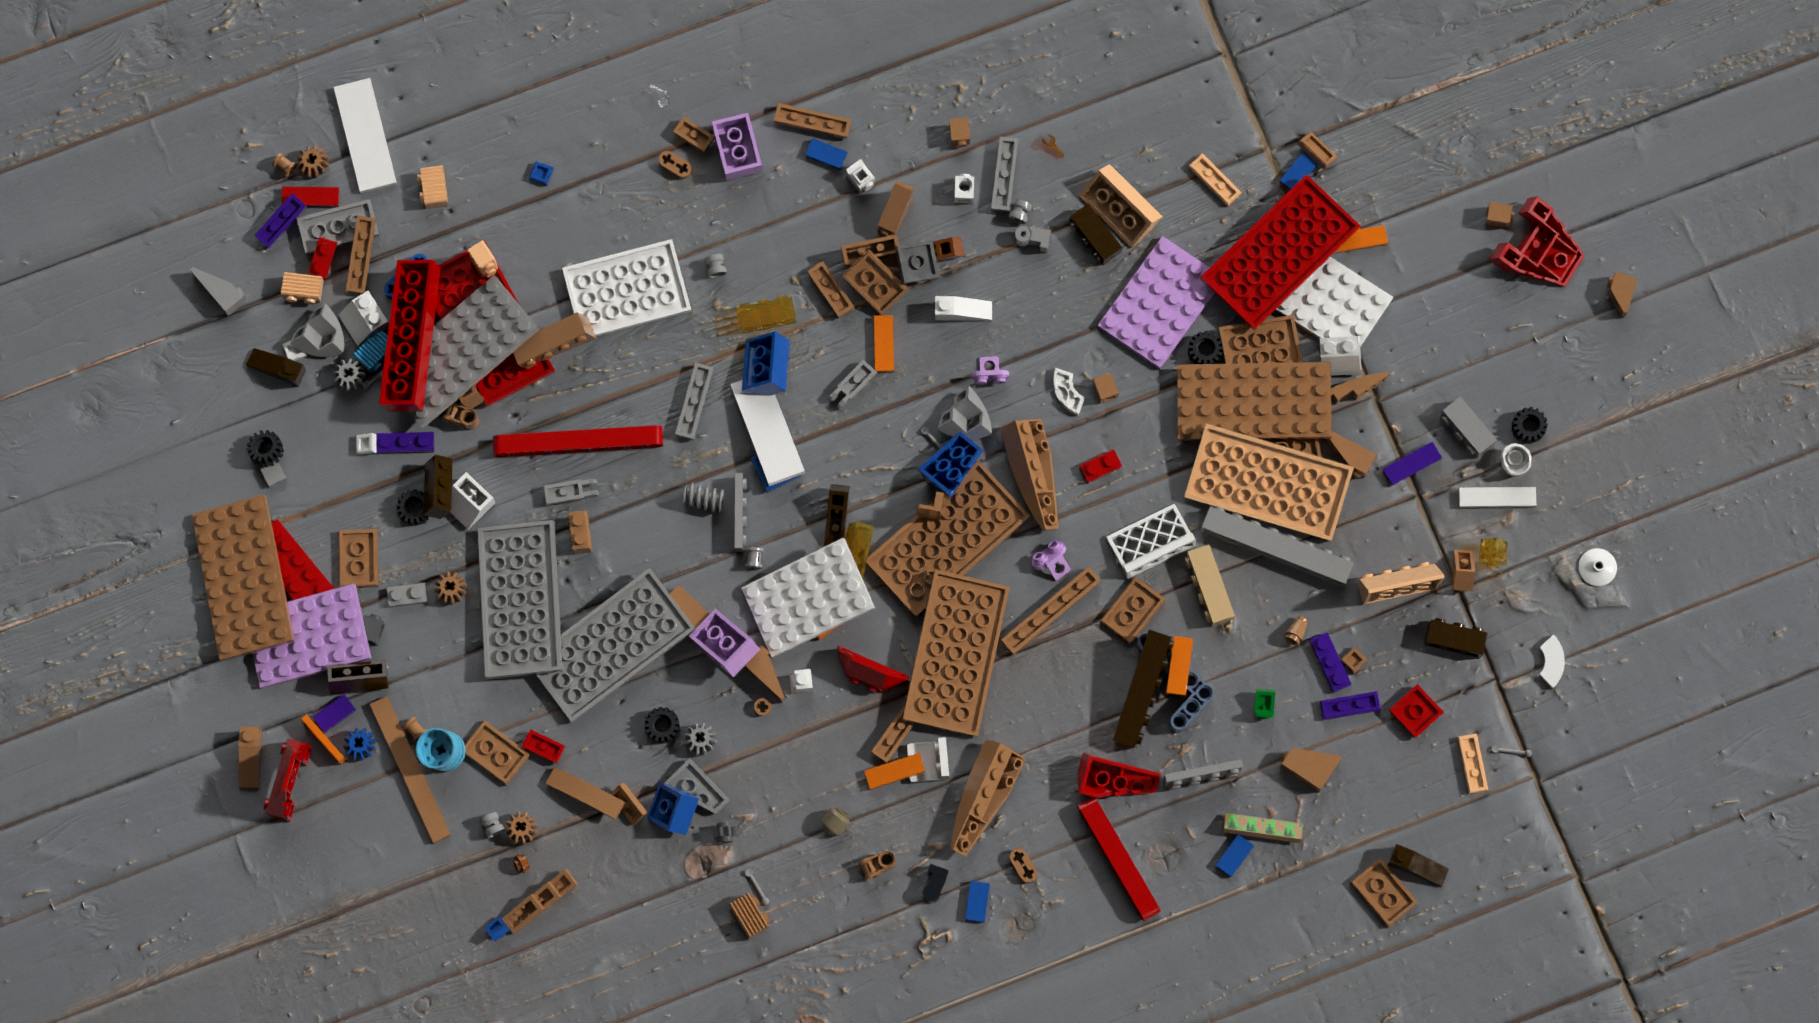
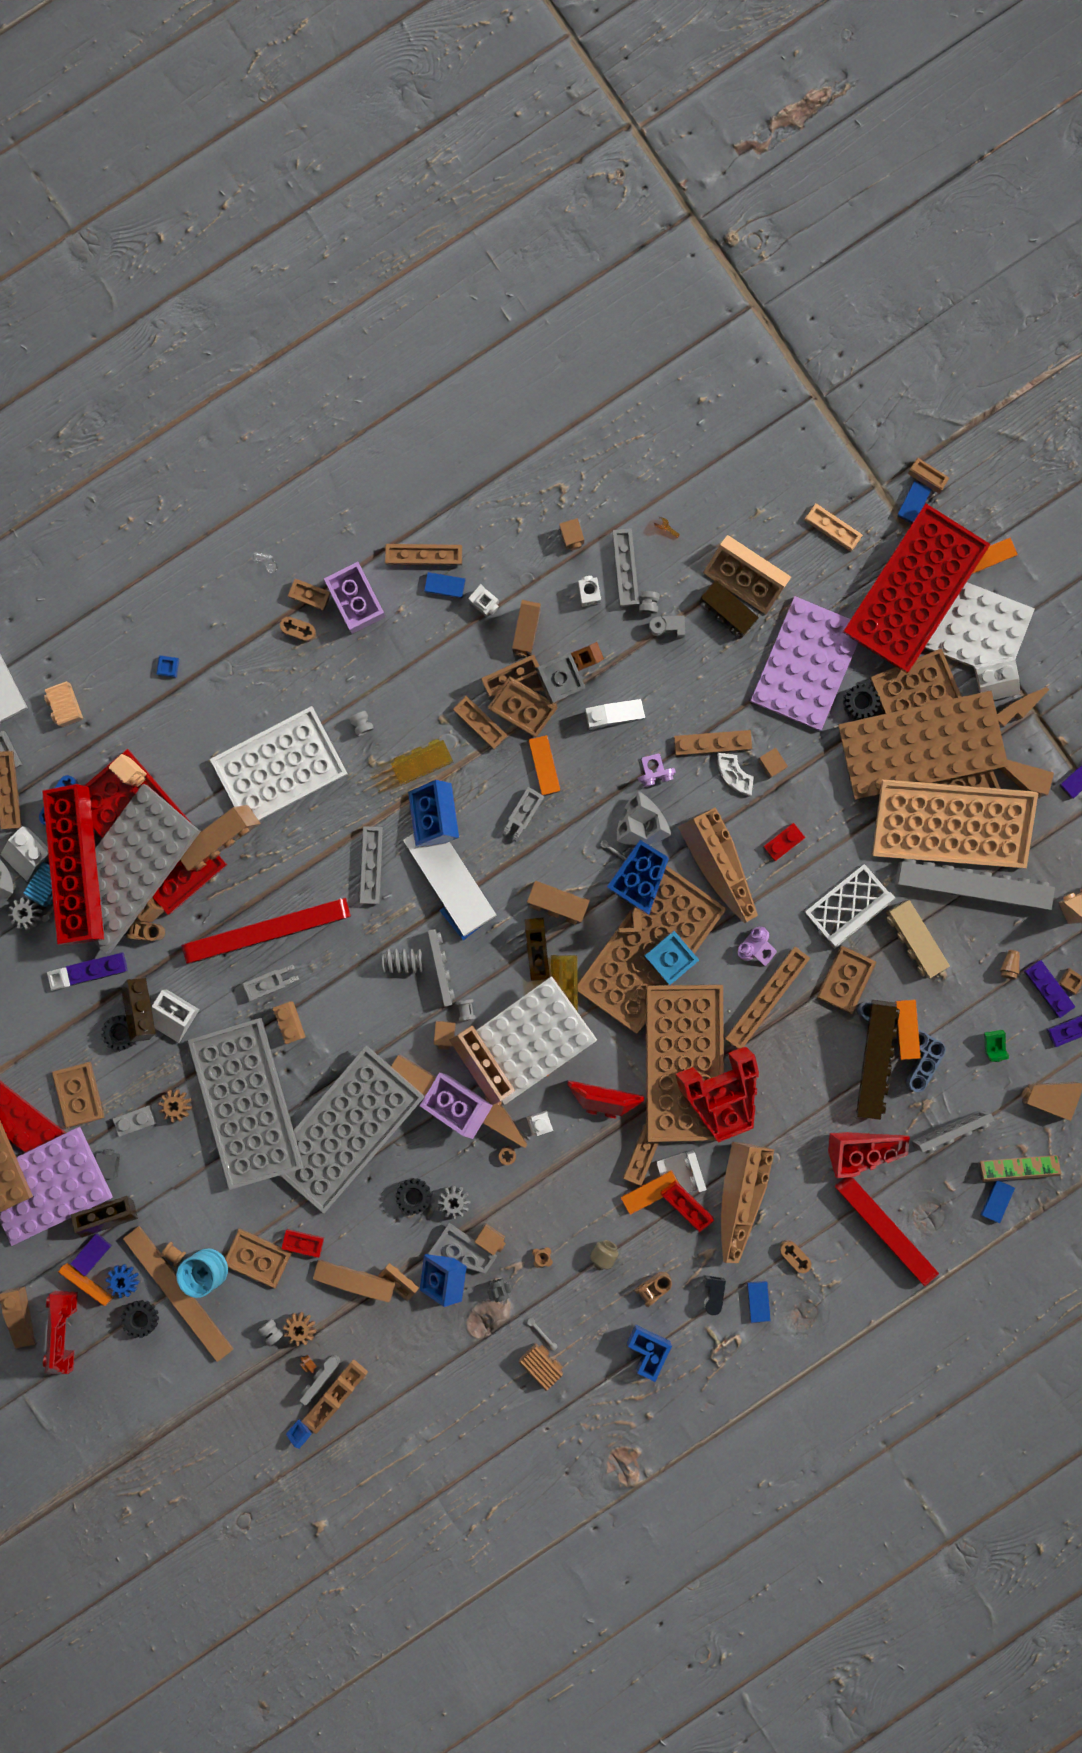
camera: 10 degrees left, 10 degrees up
none -> black tyre [121,1300,159,1338]
none -> light grey hinge [300,1355,340,1405]
none -> medium nougat brick [434,1021,456,1050]
none -> medium nougat brick [449,1025,515,1105]
none -> medium nougat brick [475,1223,506,1255]
none -> medium nougat wedge [527,881,590,925]
none -> medium nougat plate [532,1247,553,1268]
none -> blue brick [627,1324,672,1382]
none -> dark azure plate [645,931,699,985]
none -> red tile [661,1180,714,1232]
none -> medium nougat plate [674,730,752,756]
none -> red wedge [675,1046,759,1143]

